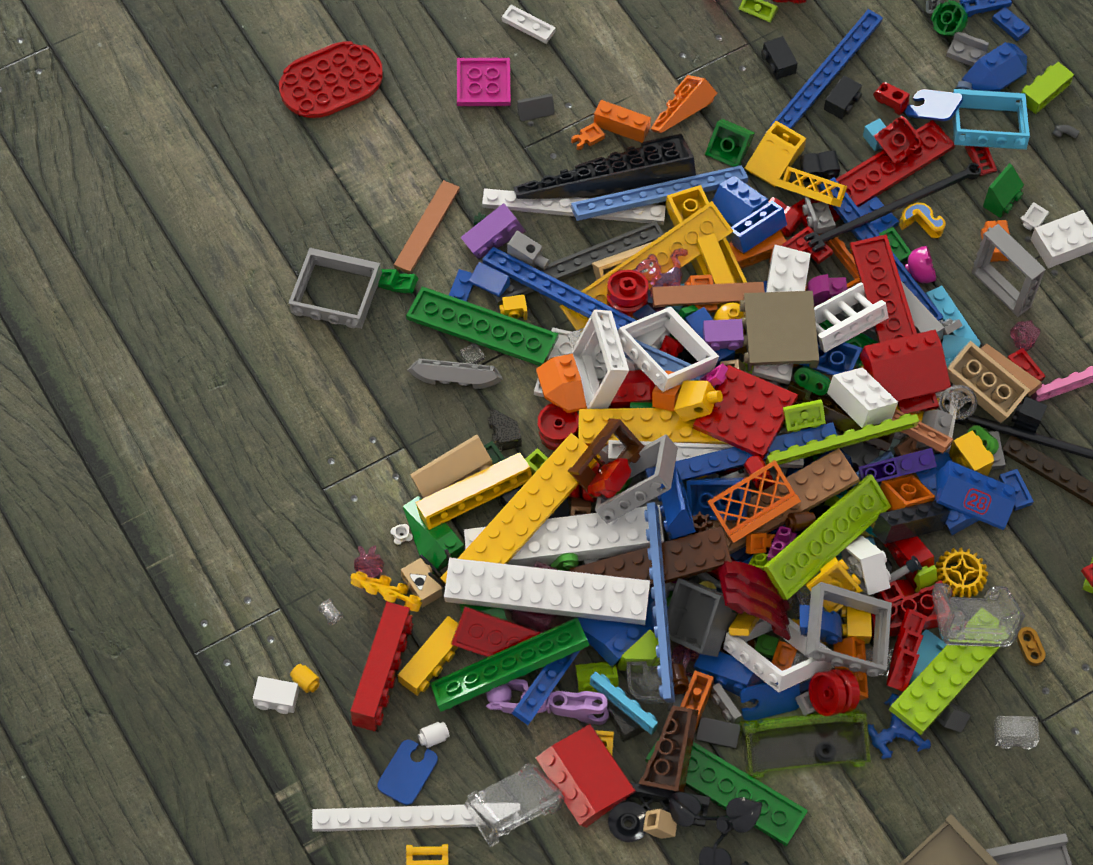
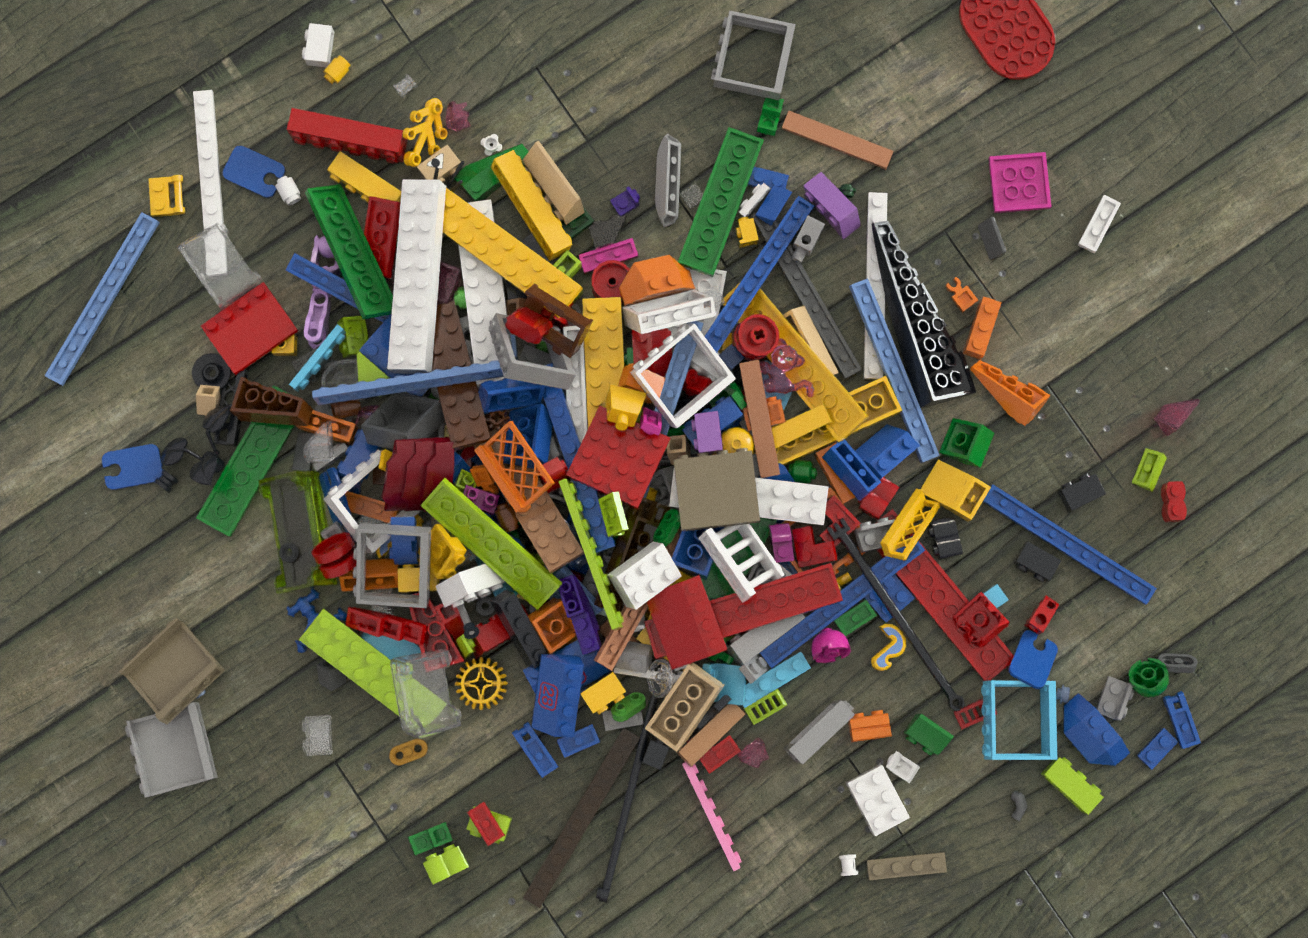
camera: 85 degrees right, 20 degrees up
none -> clear slope [303,421,334,463]
none -> blue plate [512,722,559,778]
none -> dark pink plate [578,238,638,274]
none -> dark purple bracket [610,186,640,218]
none -> white plate [739,183,771,217]
none -> lime slope [744,688,787,725]
none -> green head [788,460,817,484]
none -> red plate [792,526,837,568]

